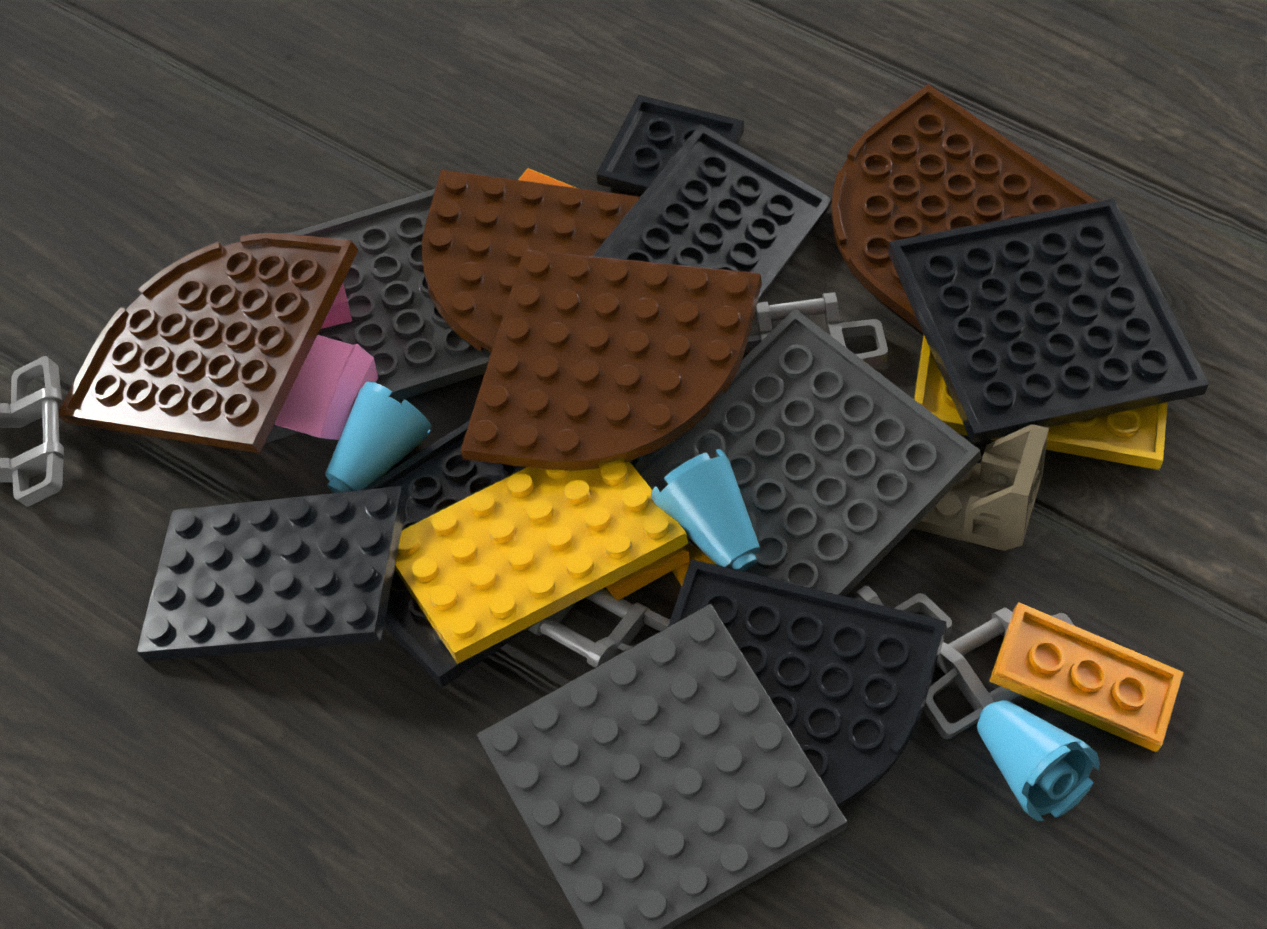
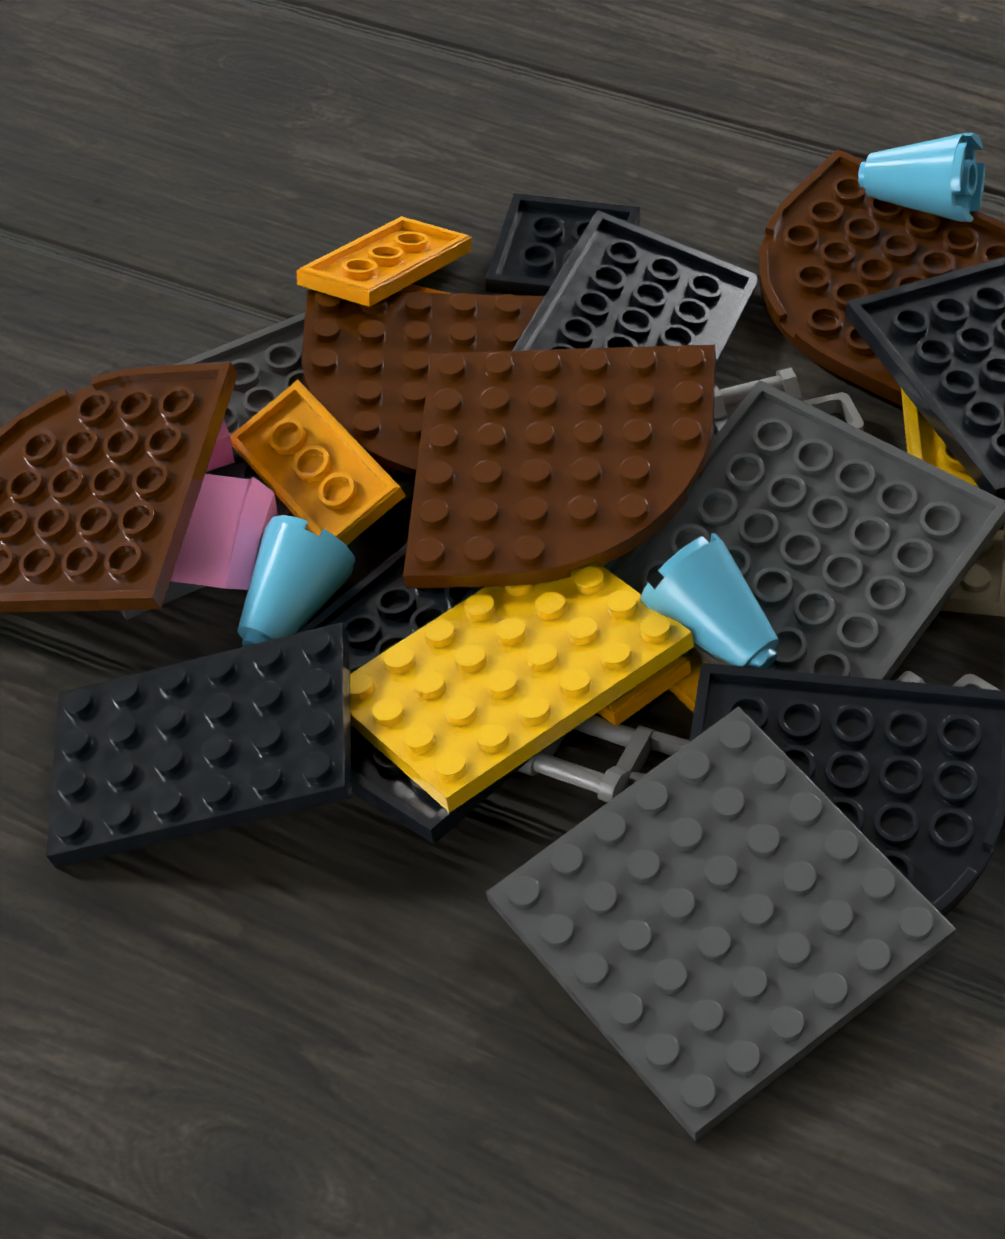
camera: 10 degrees left, 5 degrees down
none -> light orange tile [230,380,406,546]
none -> light orange tile [297,216,472,307]
none -> medium azure cone [858,133,985,222]

